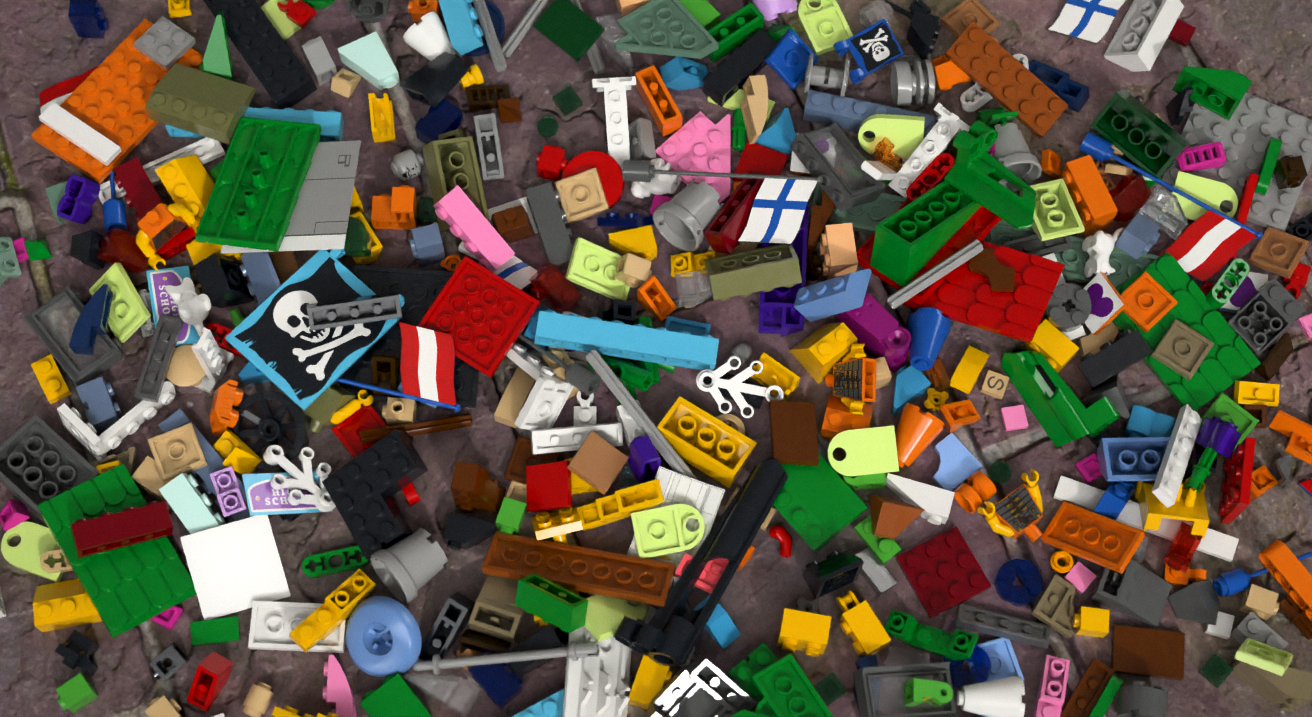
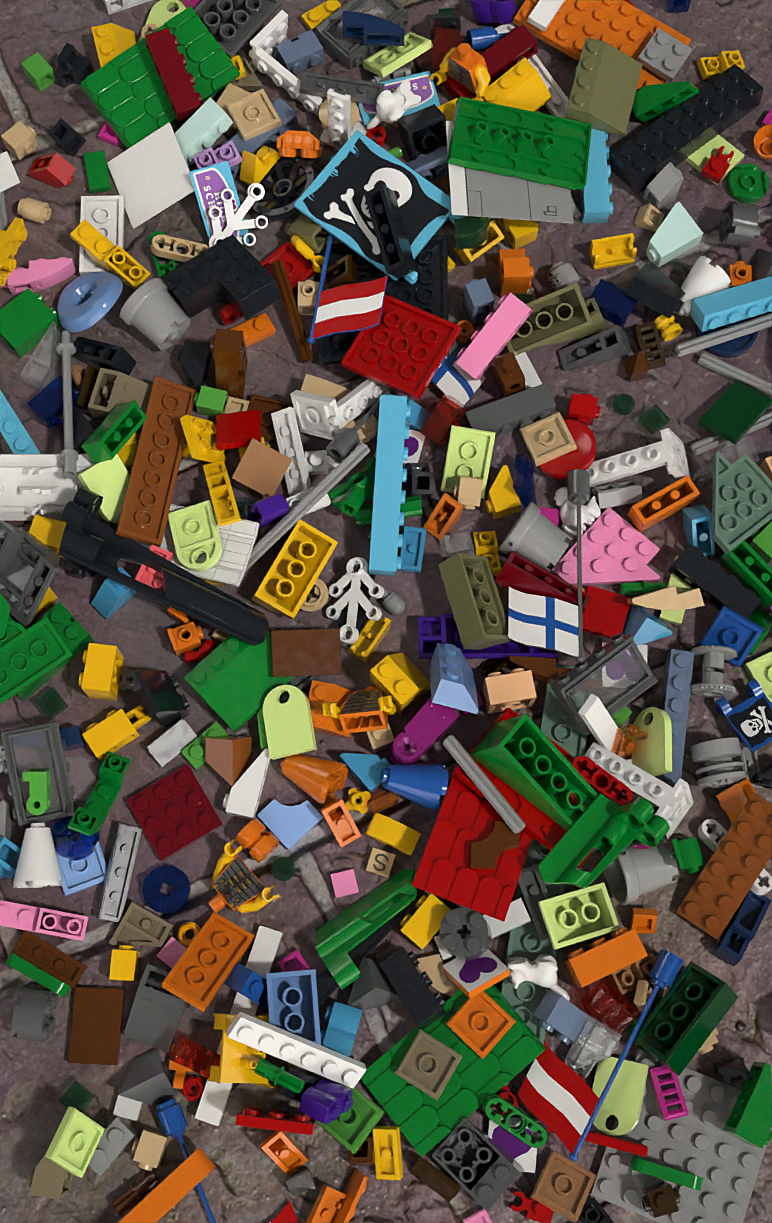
camera: 85 degrees right, 5 degrees up
none -> tan beam [151,234,209,263]
none -> orange brick [167,622,204,656]
none -> red plate [181,1076,205,1102]
none -> orange hinge [229,313,276,347]

